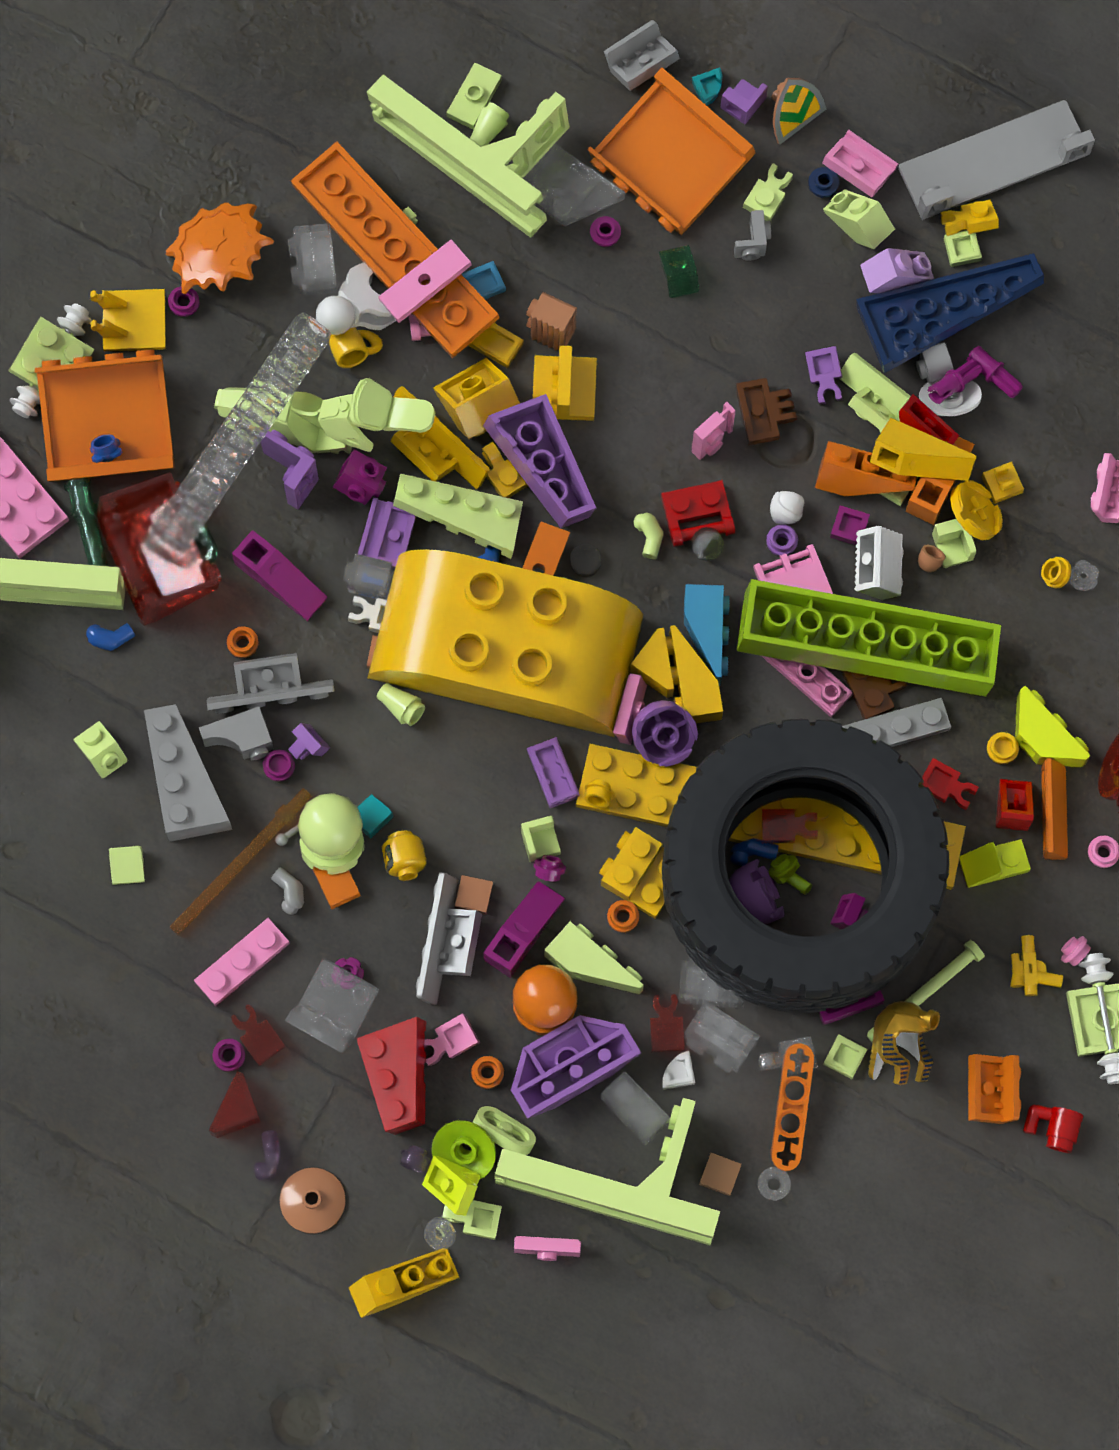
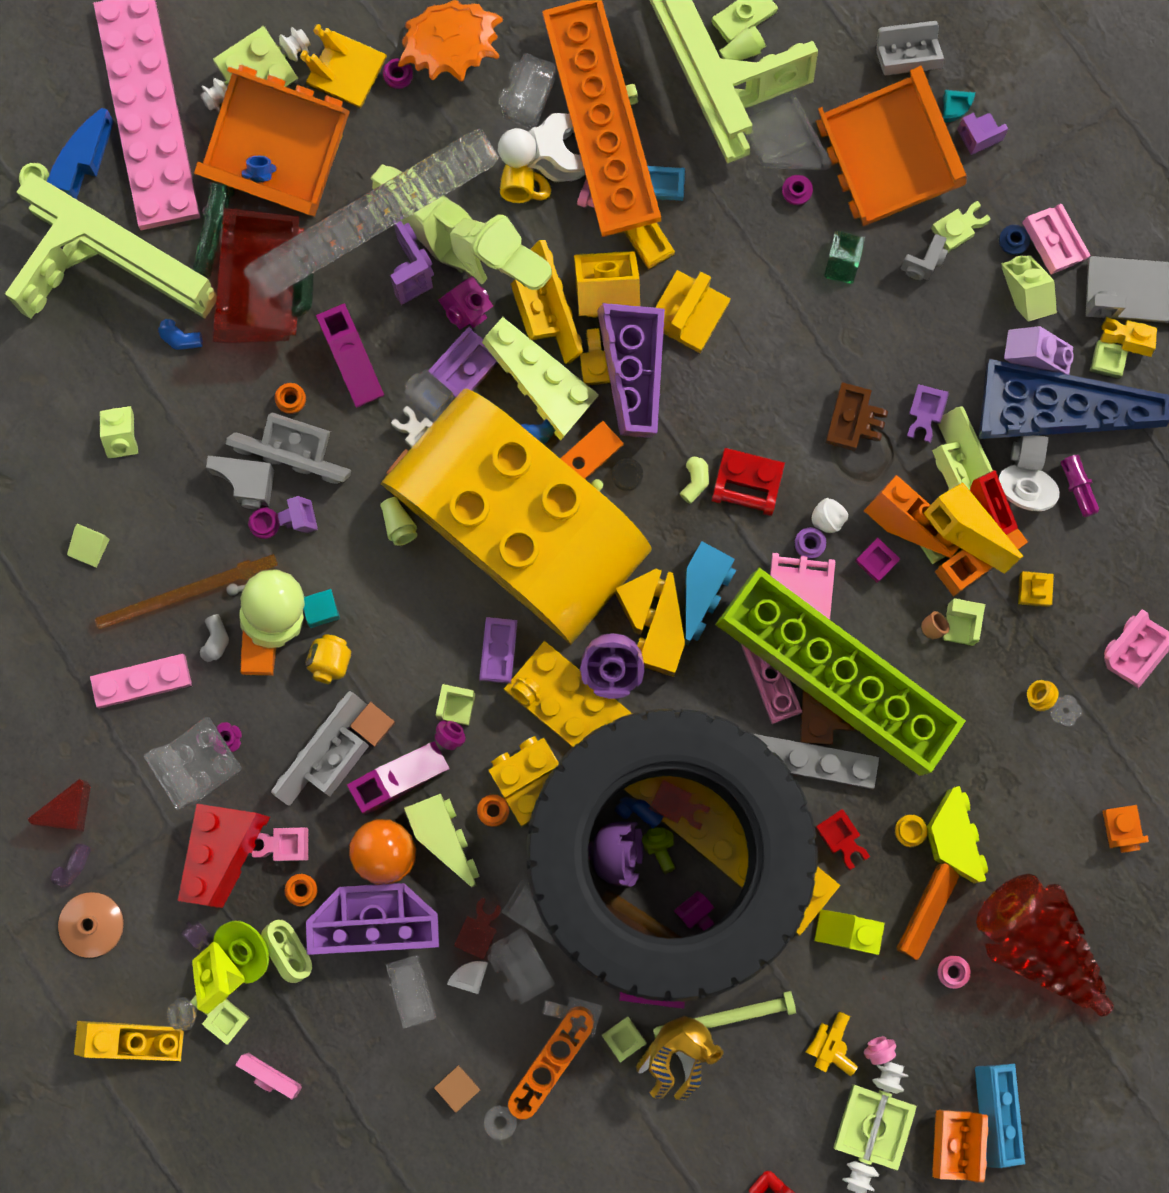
camera: 25 degrees right, 5 degrees up
light grey wedge [144,704,232,842] -> none
magenta plate [212,1039,245,1072] -> none
clear red plate [231,1005,285,1066] -> none
bright pink tile [378,239,472,323] -> none
yellowish green piece [494,1098,720,1245] -> none
nougat brick [526,292,577,351] -> none
bright pink plate [613,674,647,745] -> none
bright pink plate [691,402,736,460] -> none
clear smoke tile [691,527,724,561] -> none
shield [771,78,827,145] -> none
white brick [854,526,904,600] -> none
magenta axle [927,359,982,404] -> none
yellow tile [950,480,1003,540] -> none
orange bracket [968,1054,1021,1124] -> none
red slope [996,779,1034,831] -> none

